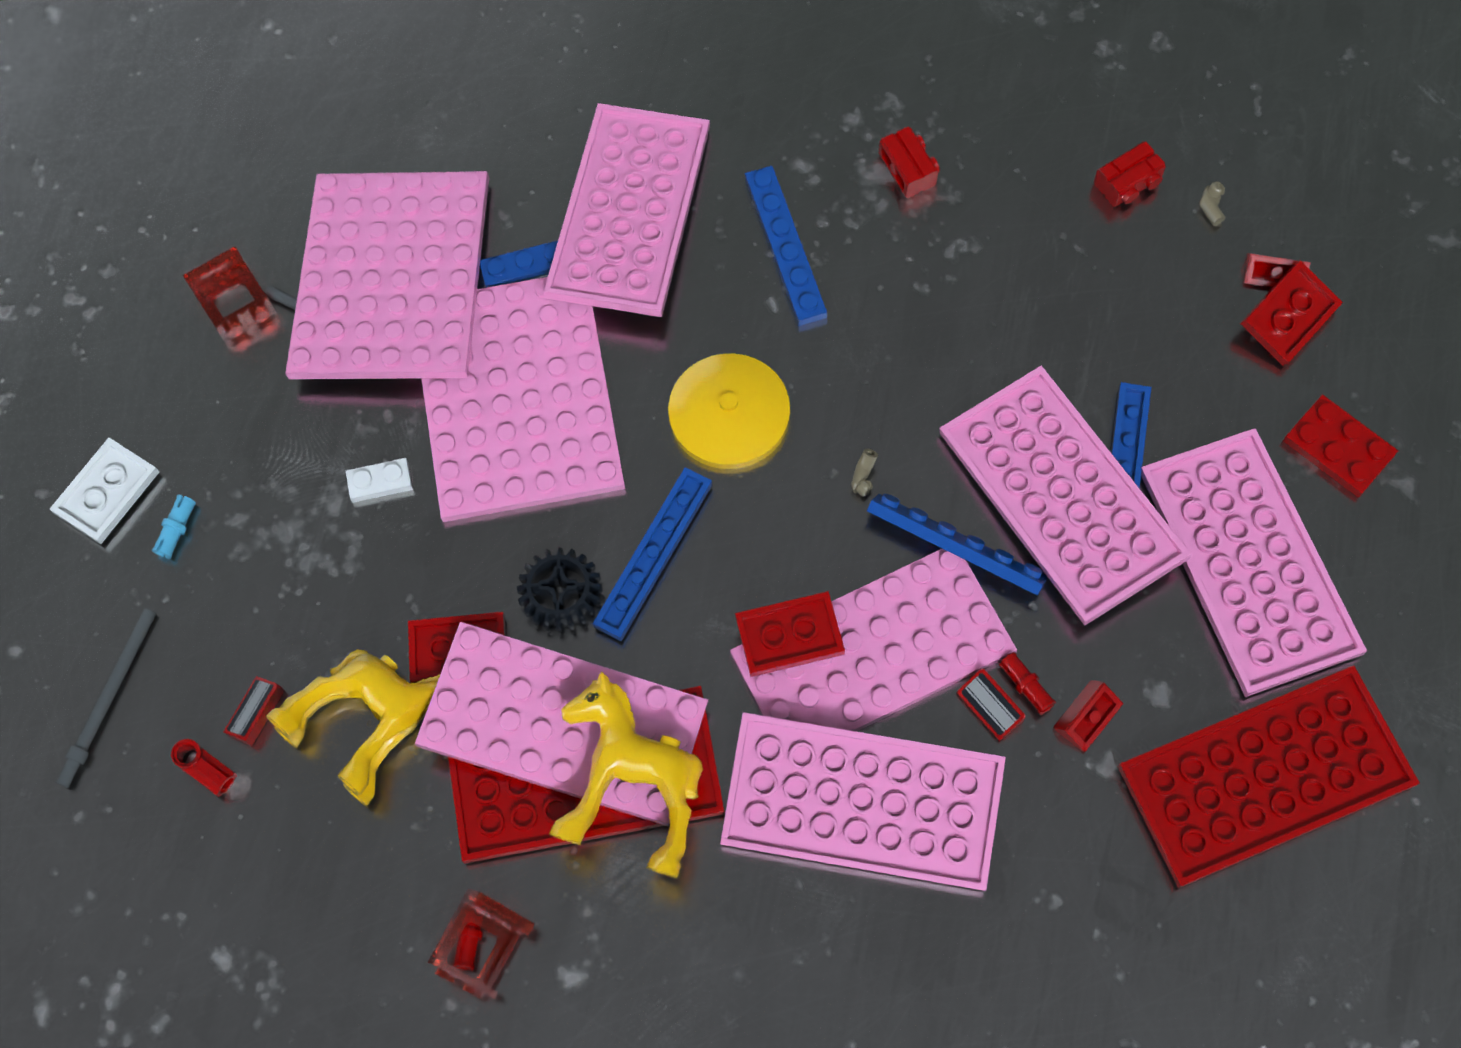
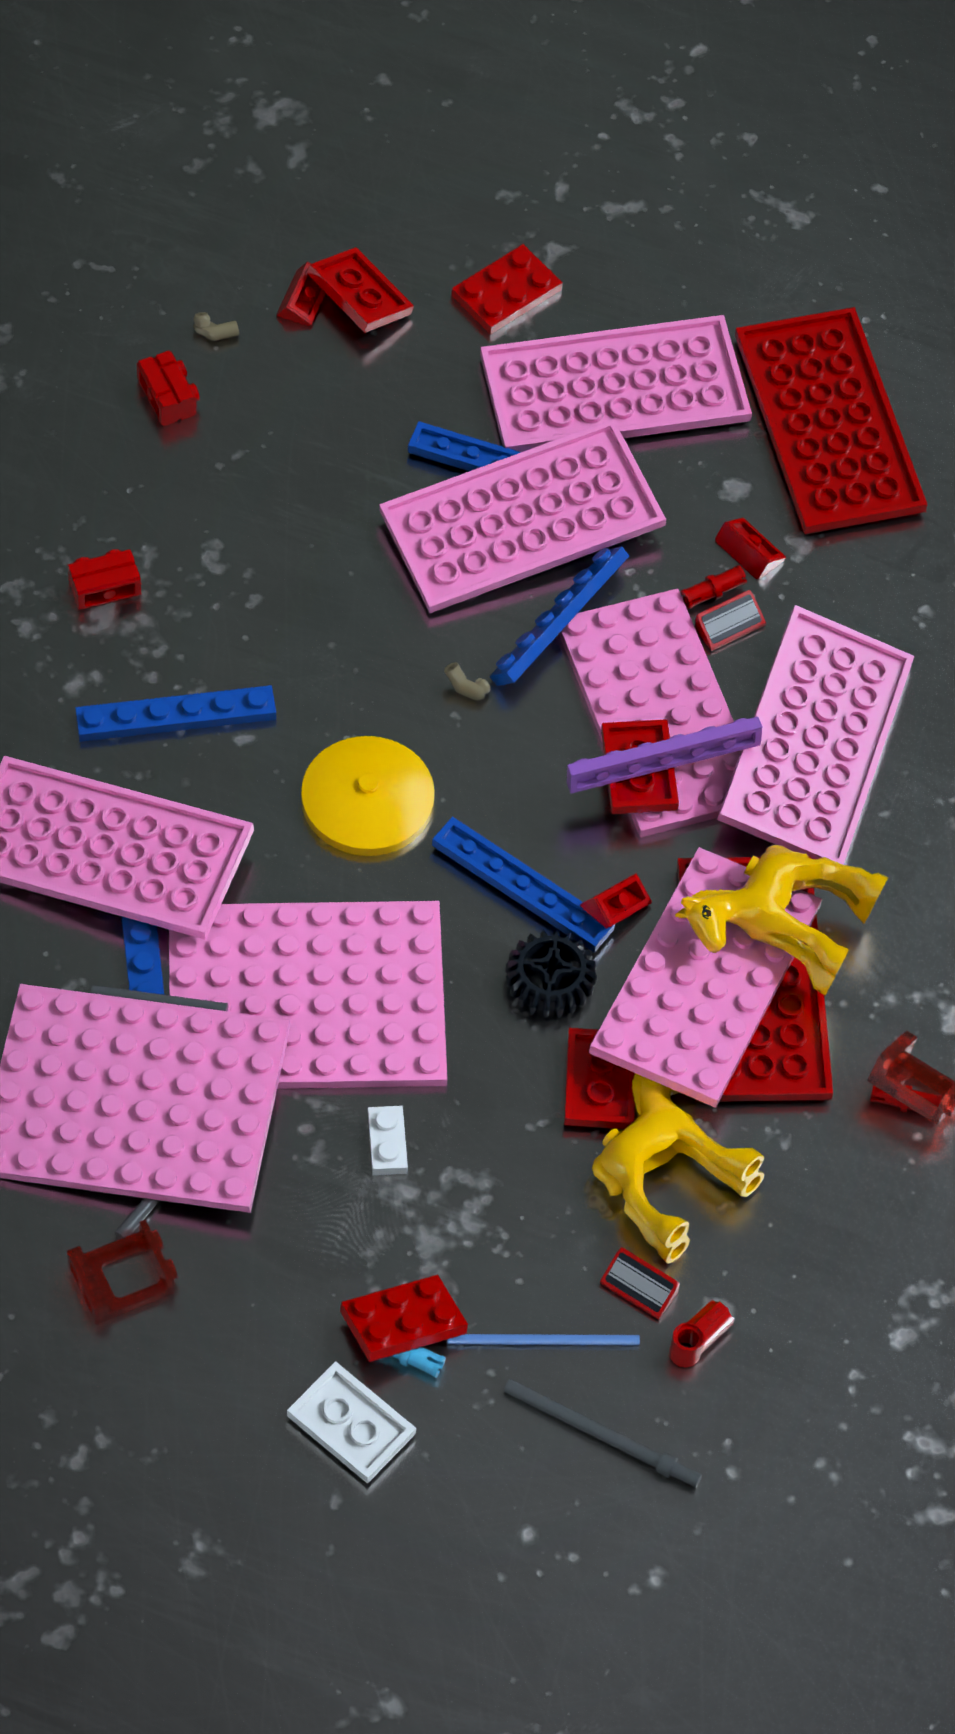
camera: 90 degrees left, 10 degrees down
none -> dark grey bar [91,985,228,1011]
none -> red plate [340,1274,468,1362]
none -> medium blue axle [447,1334,640,1346]
none -> medium lavender plate [567,716,763,794]
none -> red slope [580,873,652,929]

